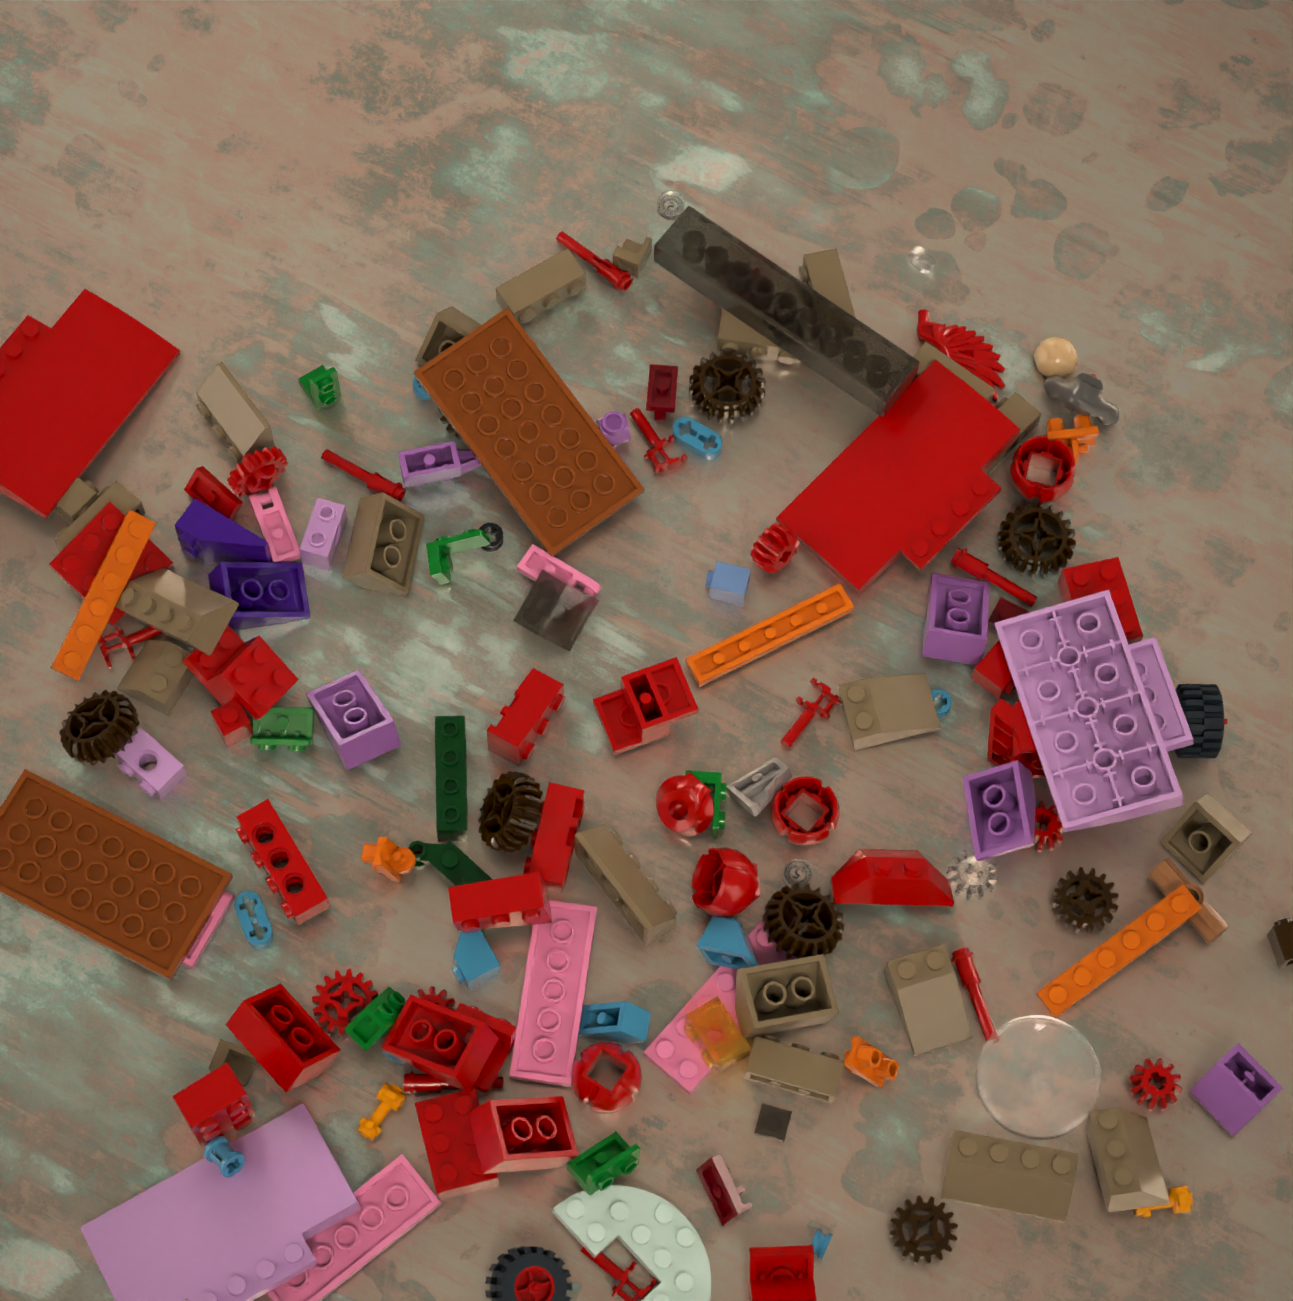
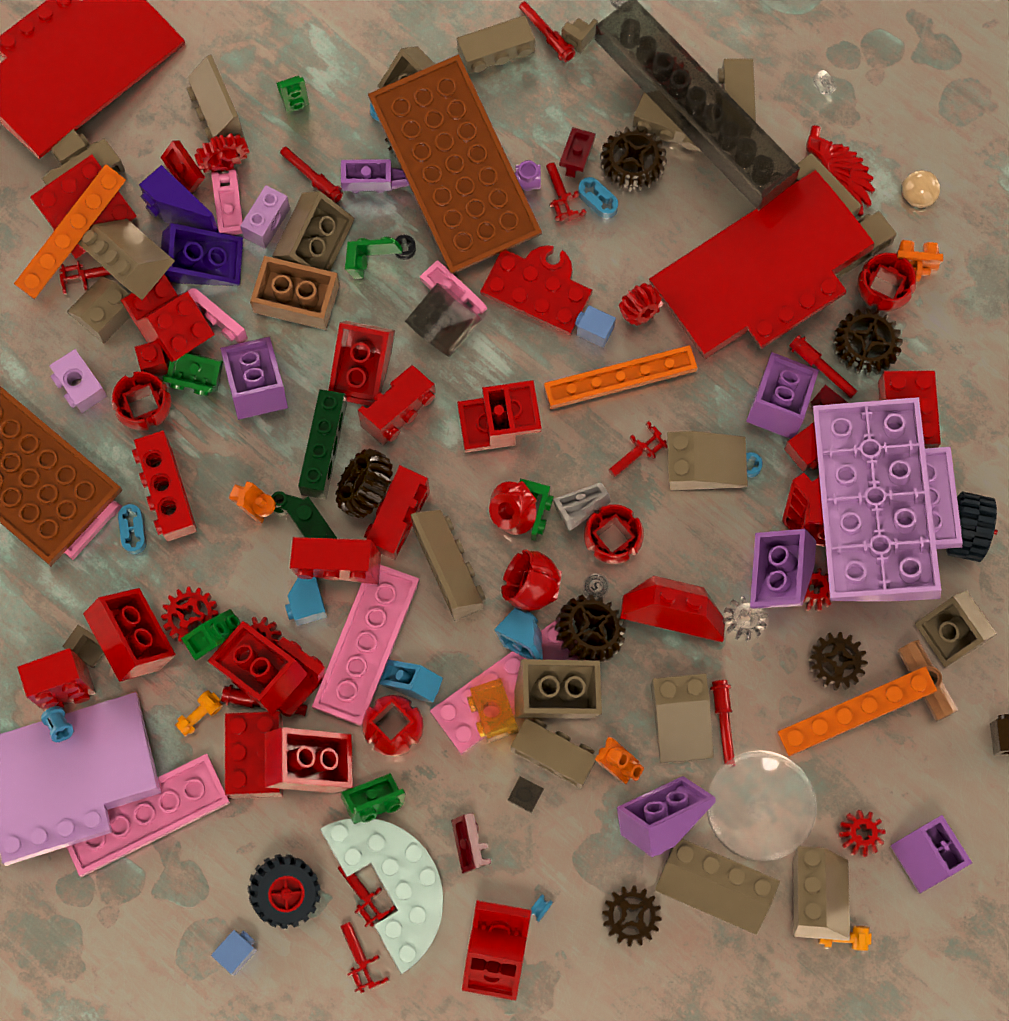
camera: 15 degrees right, 5 degrees up
dark brown gear [59,690,140,766] -> none
dark grey head [1043,373,1120,425] -> none
none -> red piece [112,371,171,431]
none -> bright pink plate [188,289,248,343]
none -> medium nougat brick [250,256,340,330]
none -> red slope [328,321,395,406]
none -> red plate [480,245,593,336]
none -> medium lavender slope [617,776,716,857]

